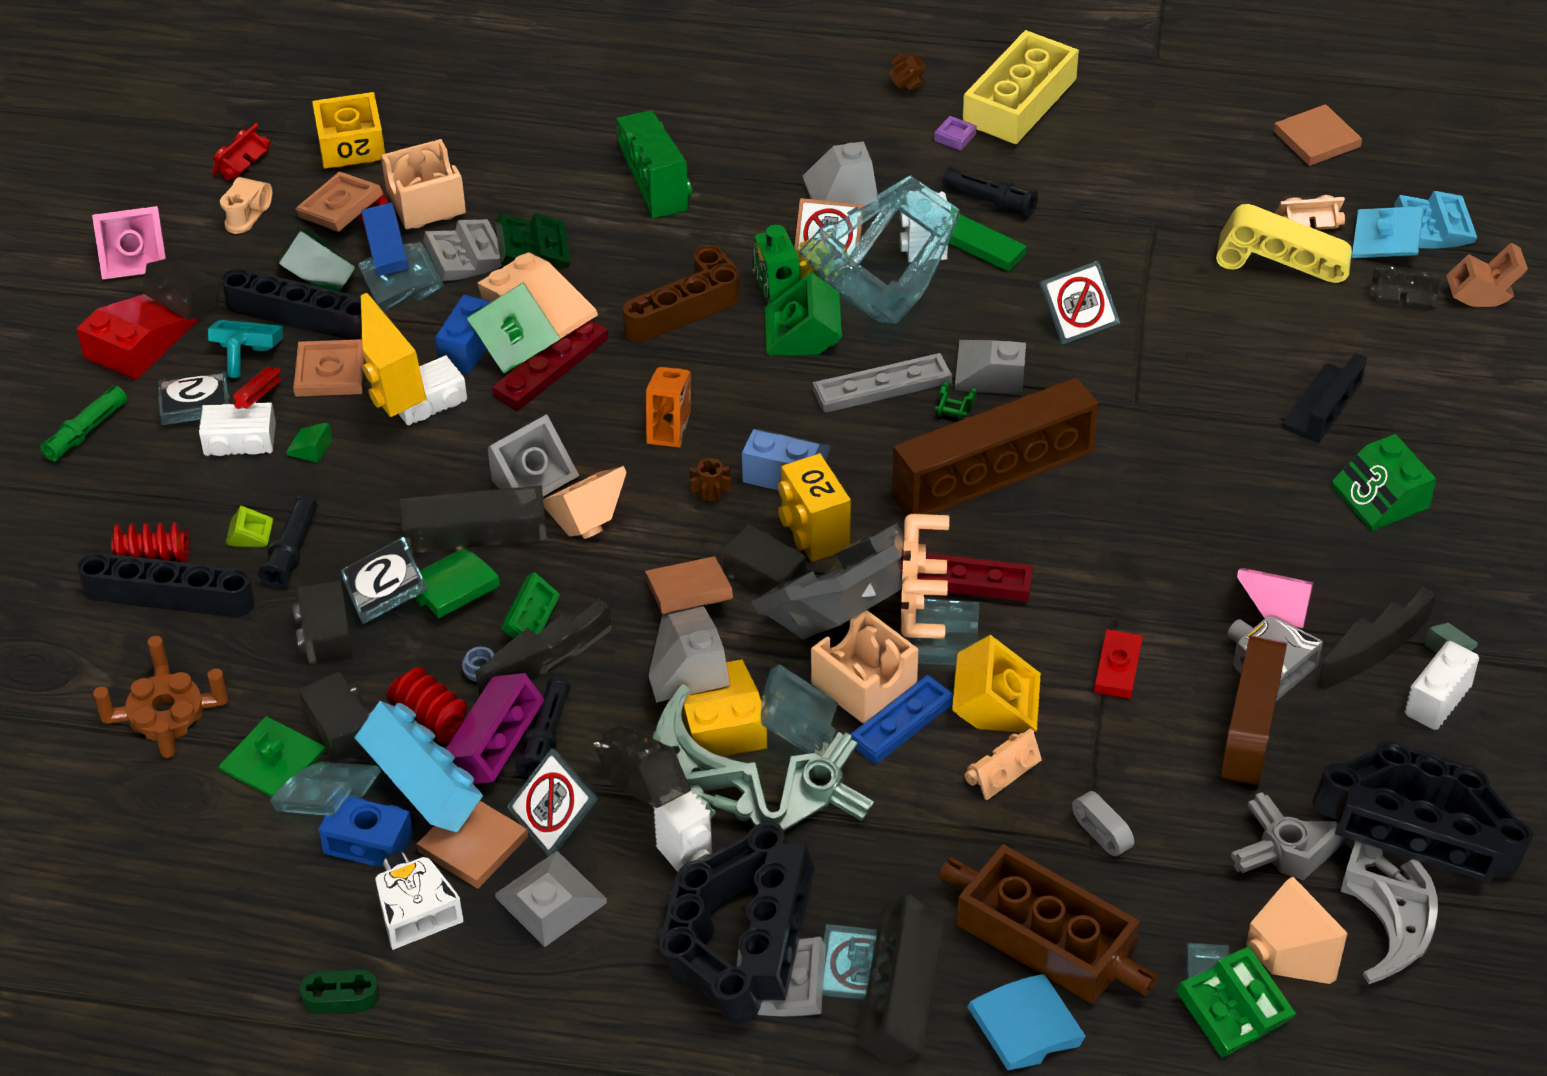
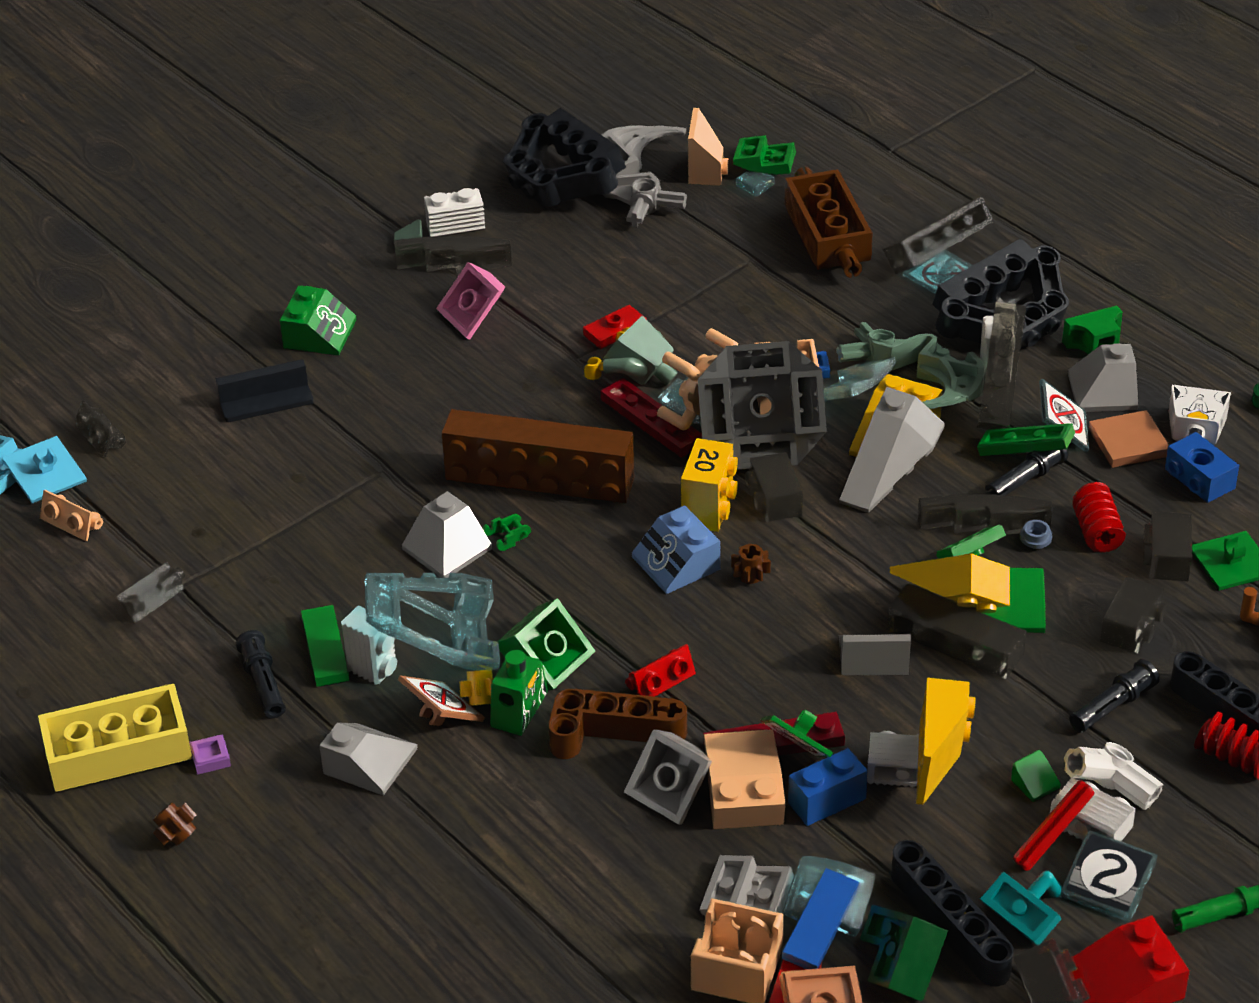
camera: 140 degrees left, 5 degrees down
lime slope [226,506,273,547] -> none
clear light blue slope [270,762,381,816] -> none
nougat tile [293,339,365,397] -> none
slope [340,537,428,624] -> none
medium azure brick [355,701,483,833] -> none
magenta brick [446,673,545,784] -> none
dark green slope [495,213,570,269] -> none
light nougat slope [540,466,627,539] -> none
green wedge [616,110,692,219] -> none
nougat tile [645,556,733,614] -> none
orange torso [646,367,691,448] -> none
light grey tile [813,353,952,413] -> none
yellow slope [952,635,1041,733] -> none
light nougat hinge [964,728,1042,800] -> none
dark azure slope [967,974,1086,1070] -> none
piece [1039,261,1120,345] -> none
light grey beam [1072,791,1134,857] -> none
light yellow beam [1216,204,1352,283] -> none
reddish brown beam [1221,635,1288,786] -> none
light grey torso [1227,616,1323,701] -> none
nougat brick [1446,243,1528,307] -> none
none -> clear smoke hinge [117,562,185,623]
none -> sand green torso [584,316,678,386]
none -> light grey slope [624,730,712,825]
none -> red hinge [625,644,696,697]
none -> yellow slope [890,553,1010,613]
none -> green tile [977,423,1075,456]
none -> green brick [1062,305,1123,354]
none -> white piece [1064,742,1163,810]

